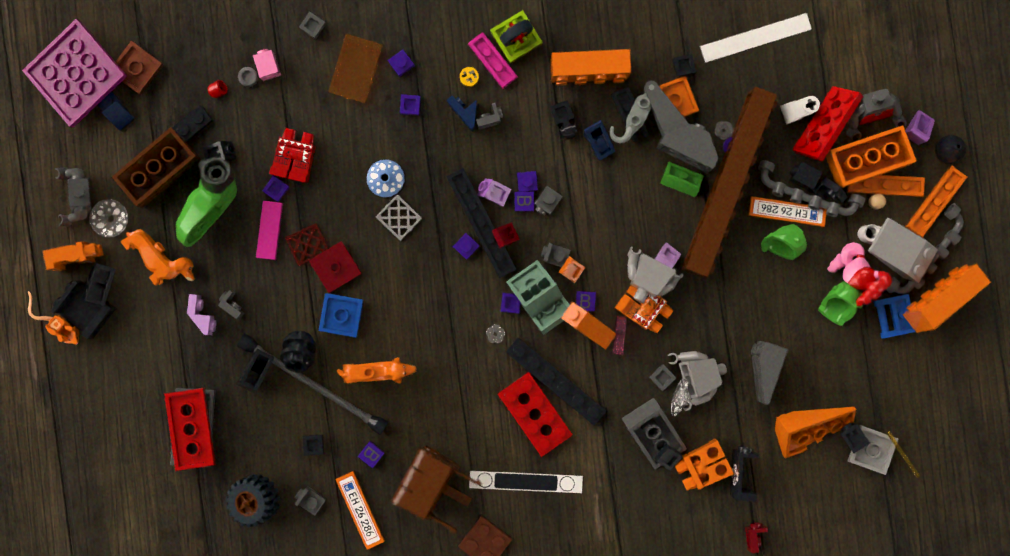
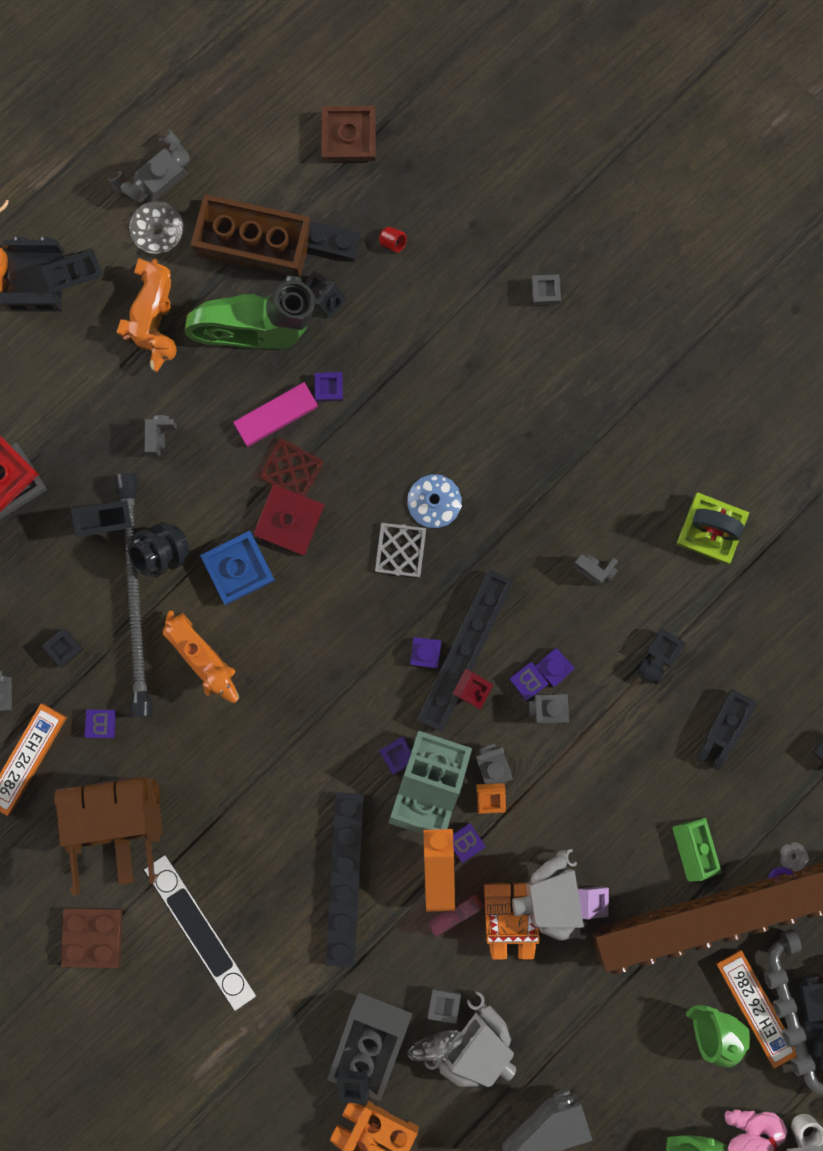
camera: 60 degrees right, 5 degrees down
magenta plate [22,19,127,128] -> none
orange hips [43,241,104,271] -> none
dark blue slope [98,91,135,131] -> none
lavender slope [187,294,216,335] -> none
flat silver tile [238,67,258,87] -> none
bright pink brick [253,49,281,81] -> none
red hips [269,128,316,184] -> none
clear orange piece [328,34,383,103] -> none
dark purple plate [388,49,414,77] -> none
dark purple tile [400,94,421,116] -> none
dark blue slope [447,95,477,131] -> none
yellow tile [460,67,479,87] -> none
dark pink tile [468,32,518,89] -> none
medium lavender bracket [478,178,511,206] -> none
clear plate [486,325,505,343] -> none
red plate [498,372,573,457] -> none
orange brick [550,49,631,86] -> none
dark blue slope [584,120,615,161] -> none
dark grey slope [609,81,718,173] -> none
orange tile [659,76,699,117] -> none

